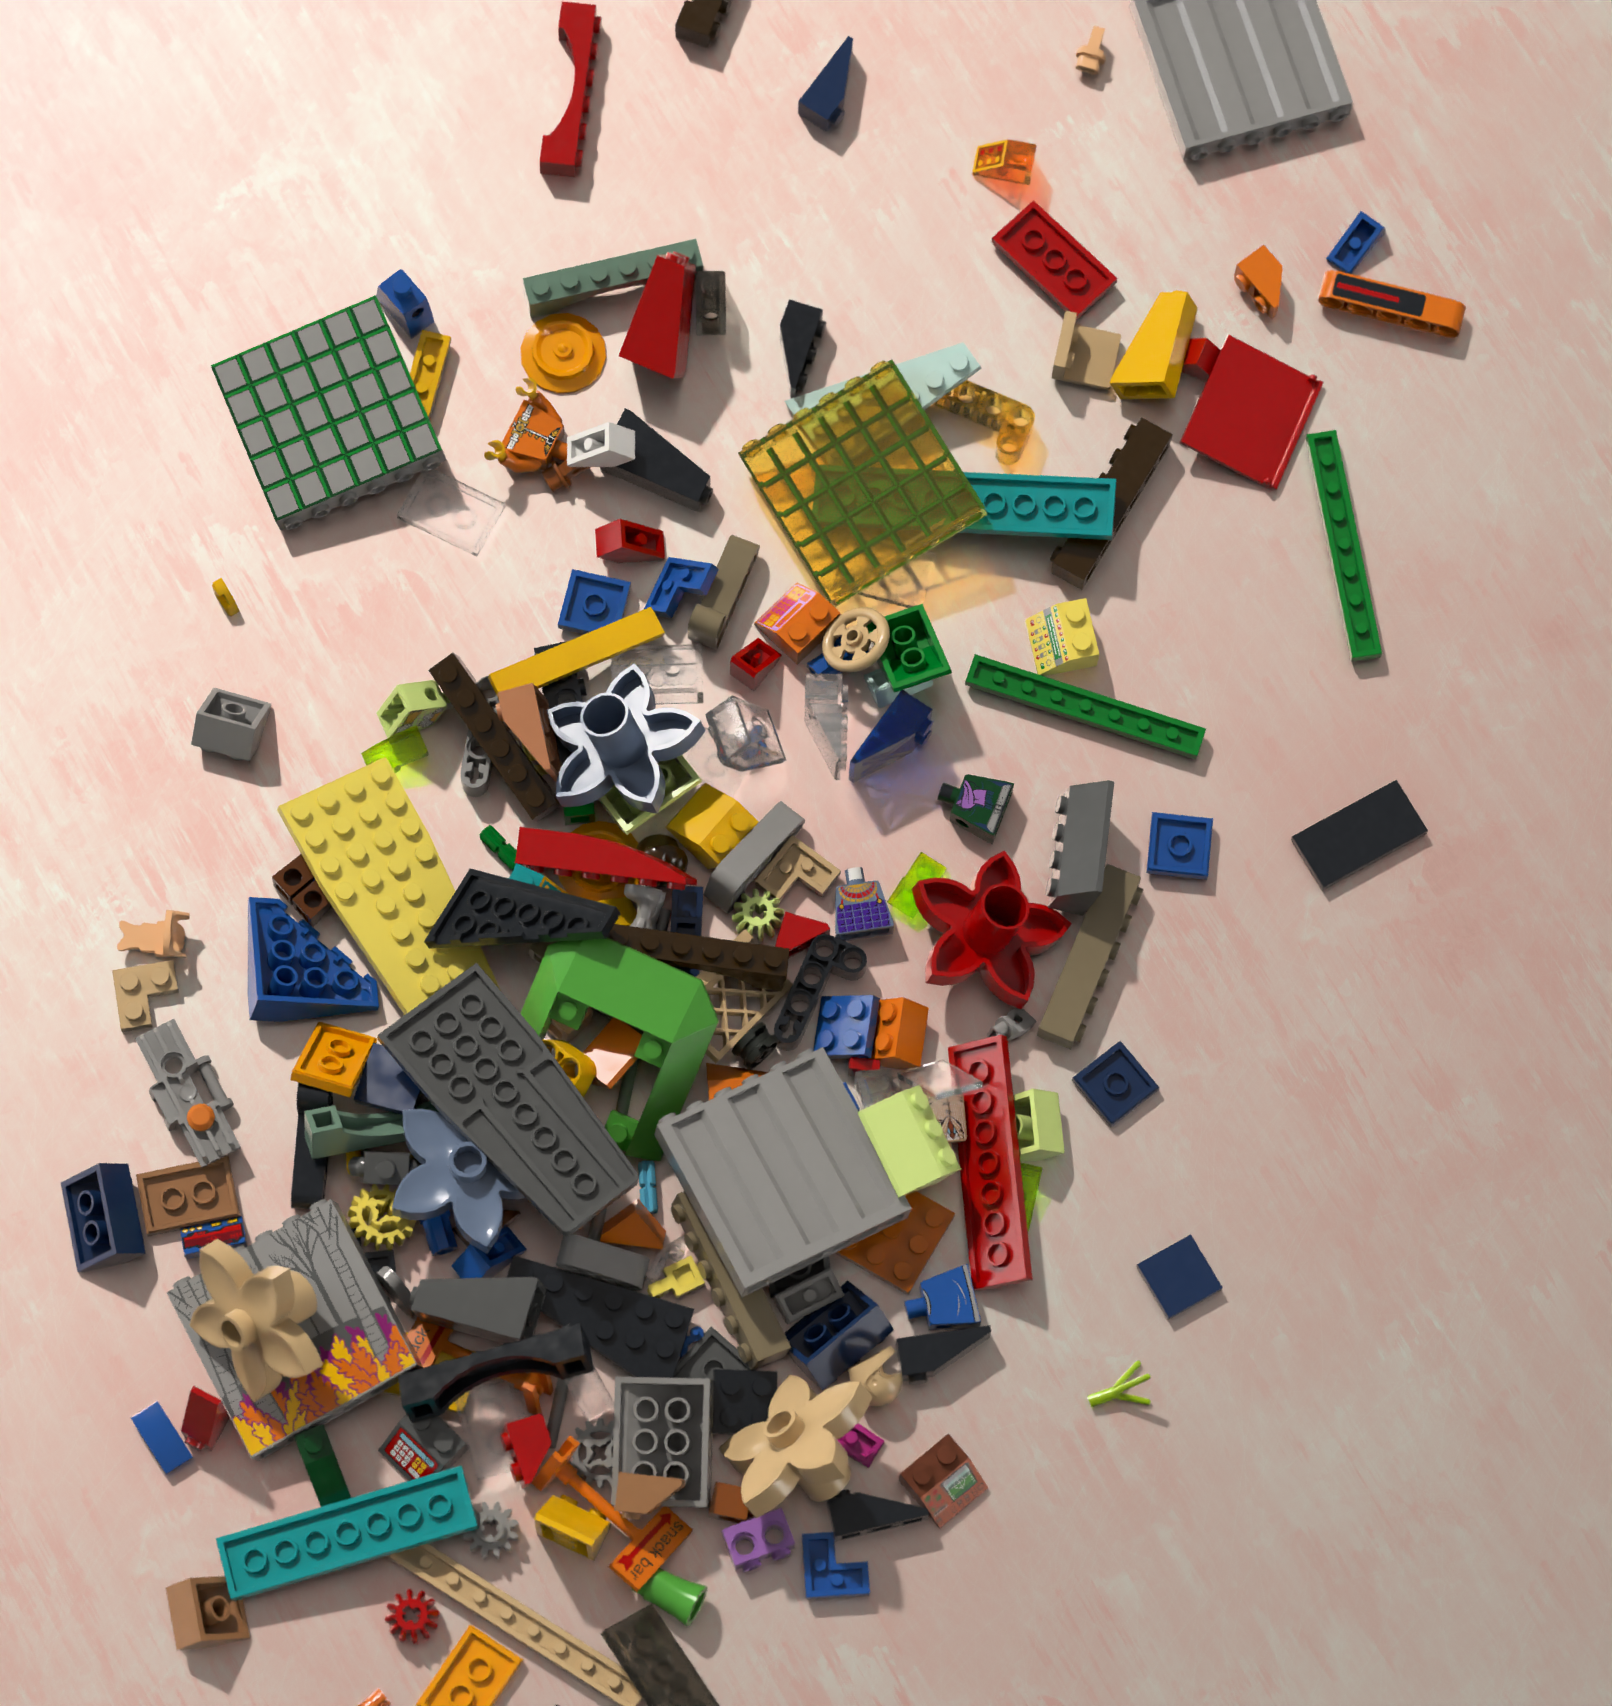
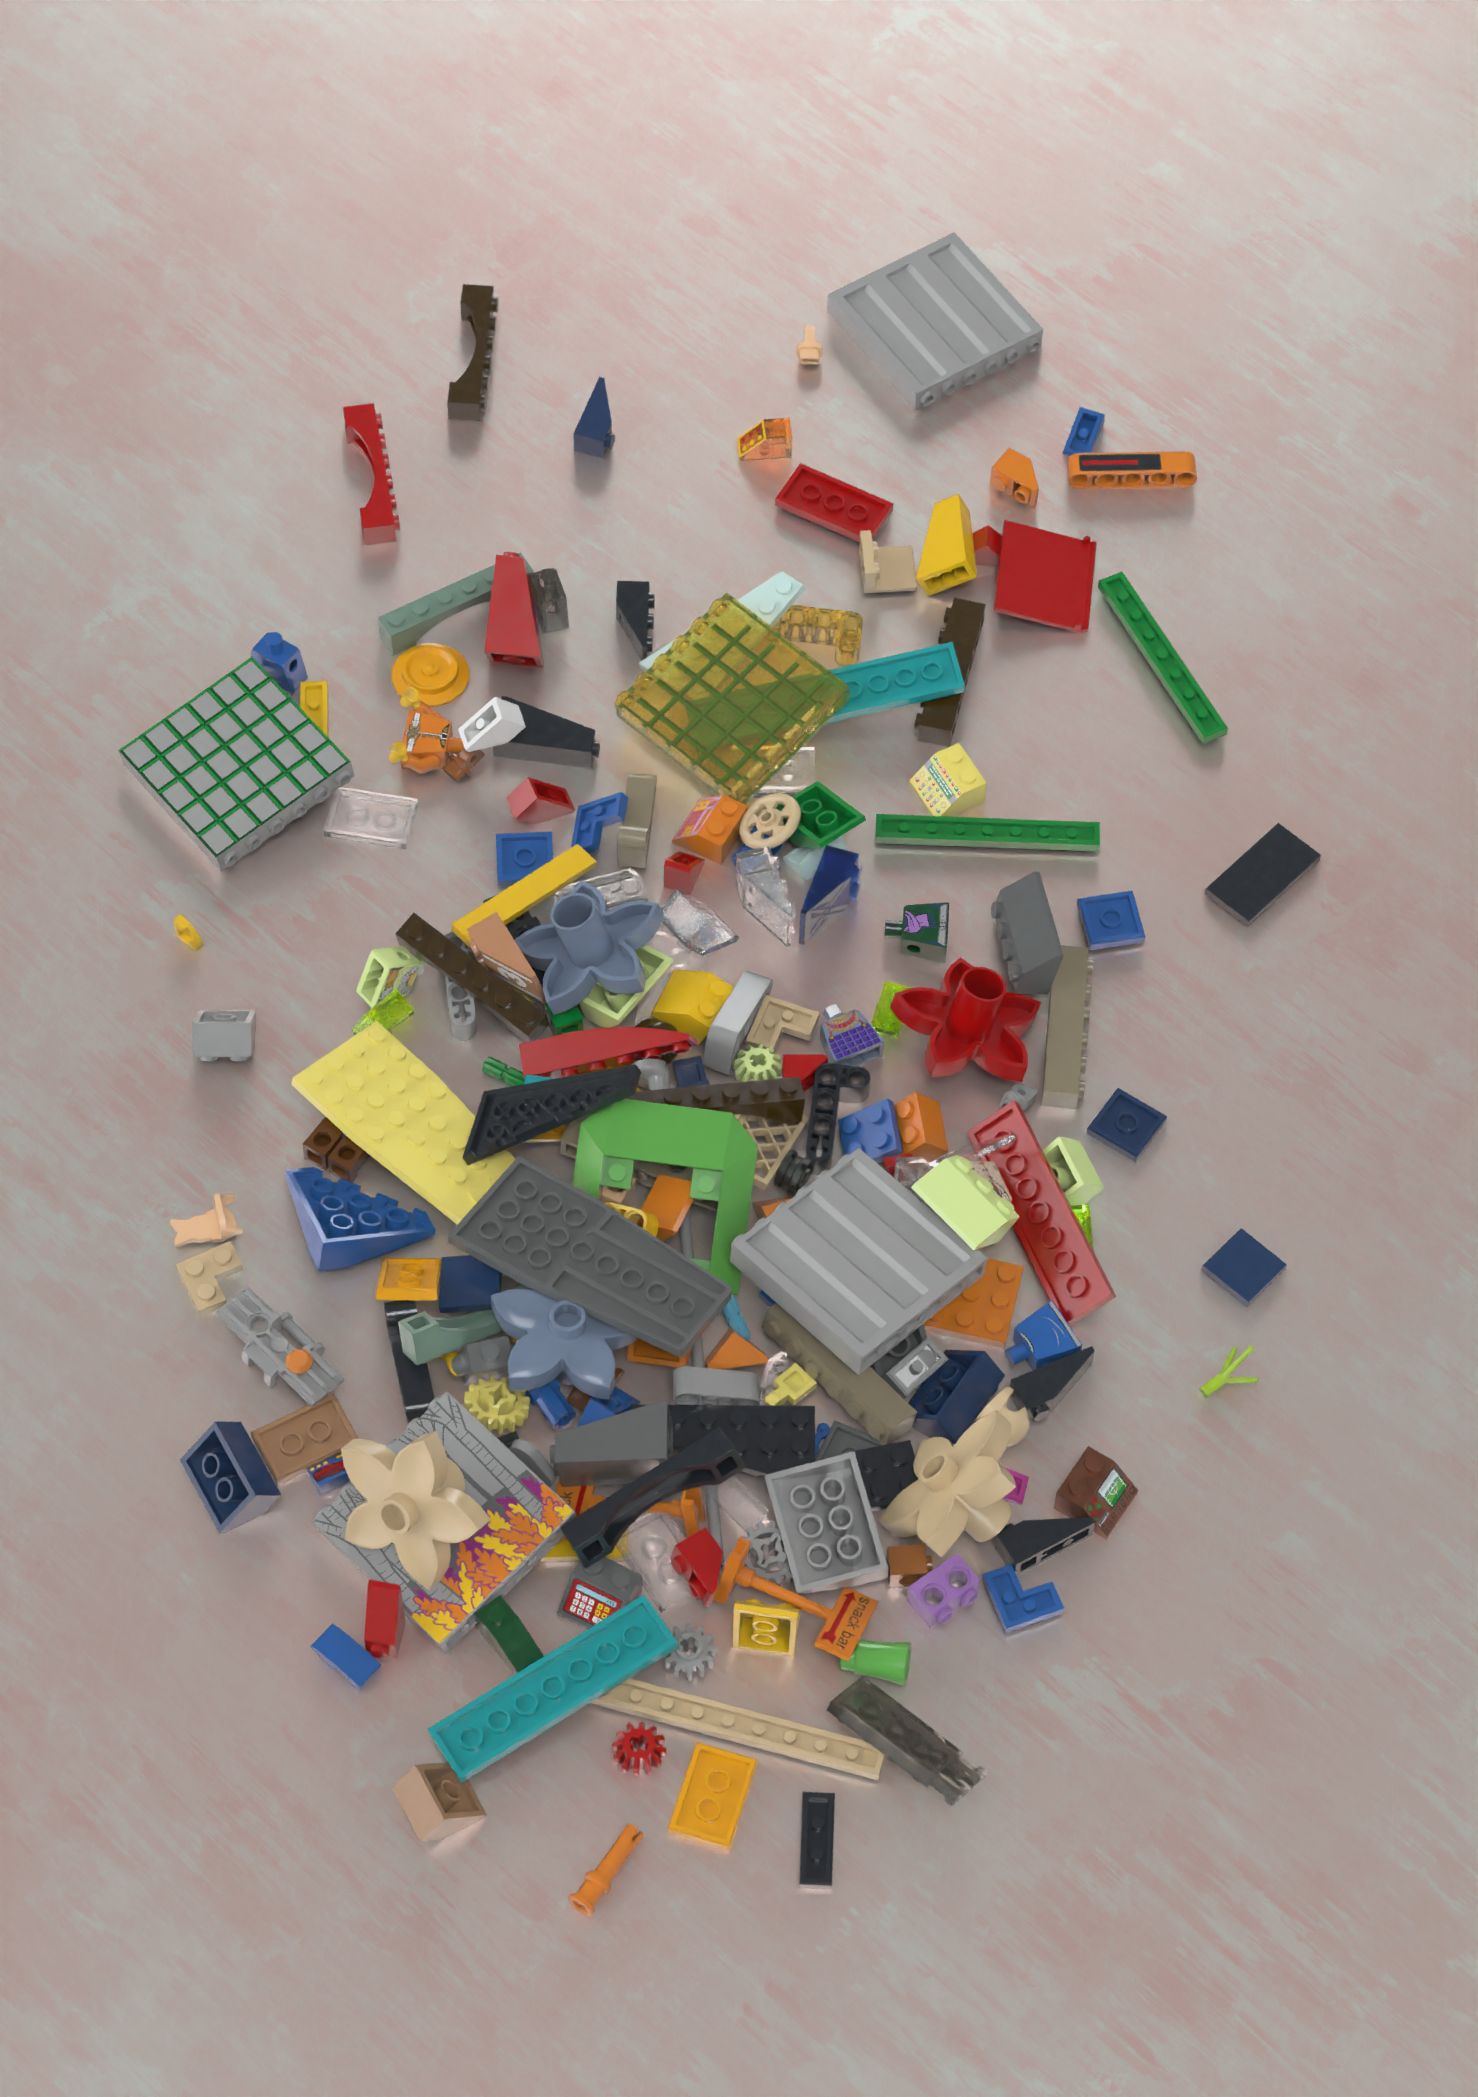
camera: 15 degrees left, 15 degrees down
medium nougat slope [614,1472,686,1520] -> none

